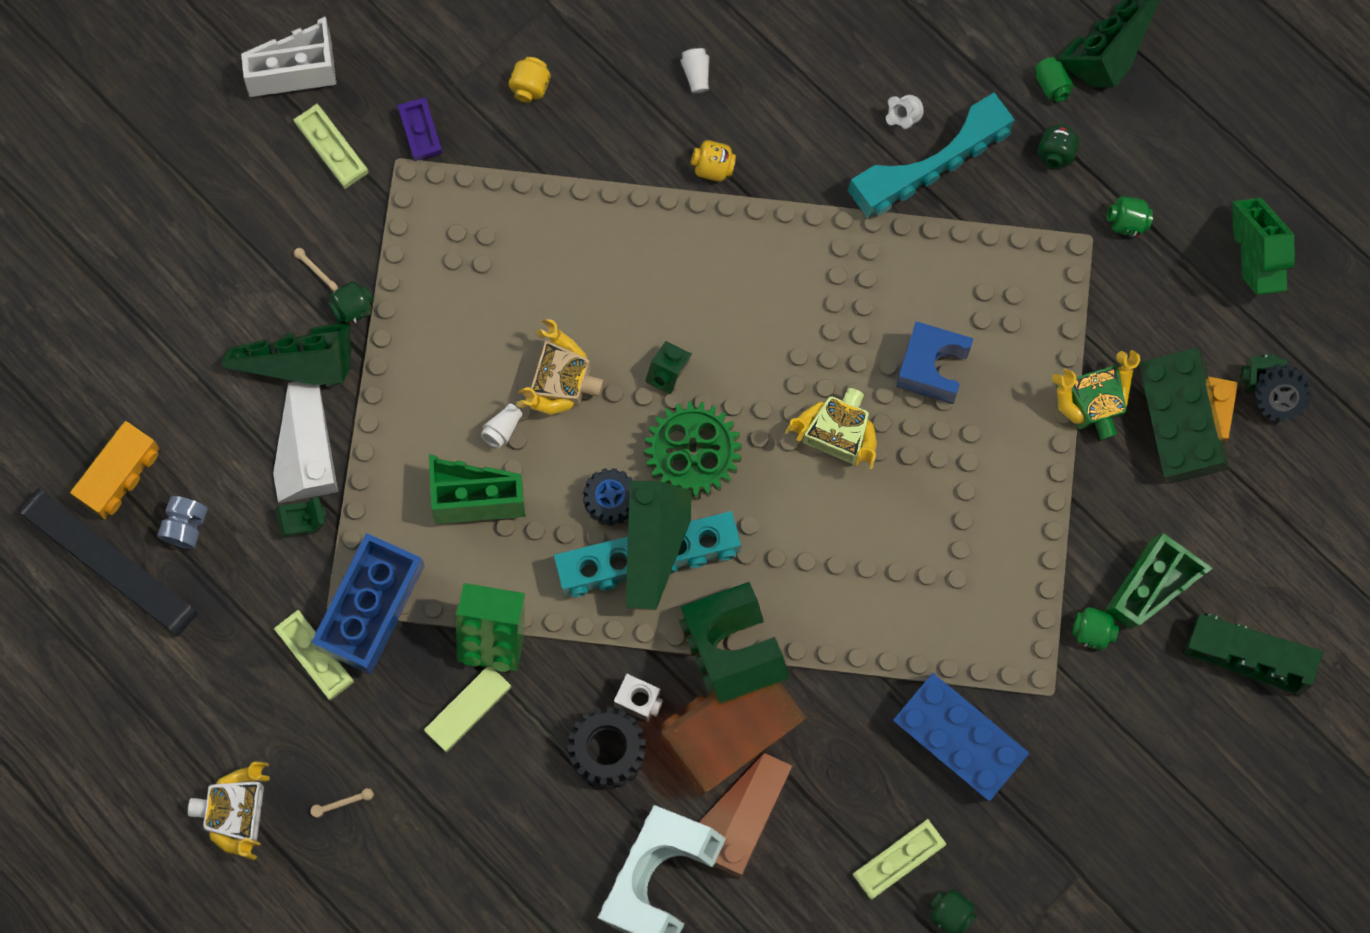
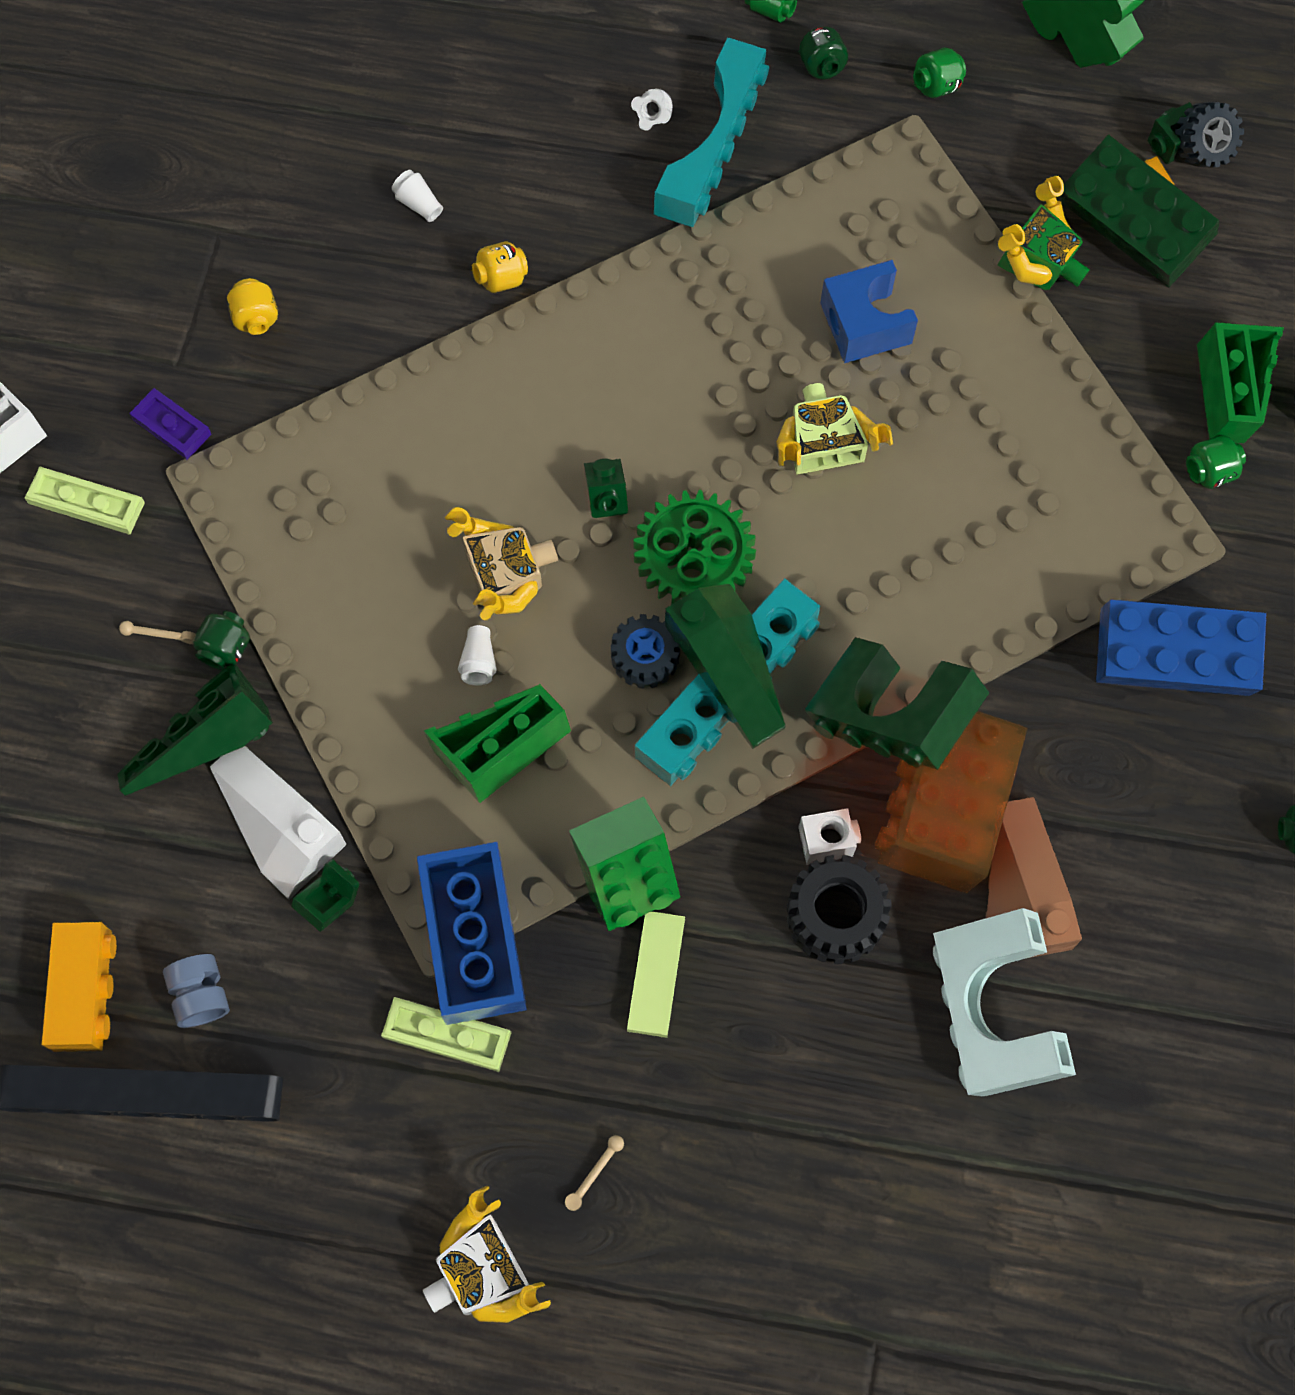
camera: 35 degrees left, 5 degrees down
yellowish green tile [853,819,946,900] -> none

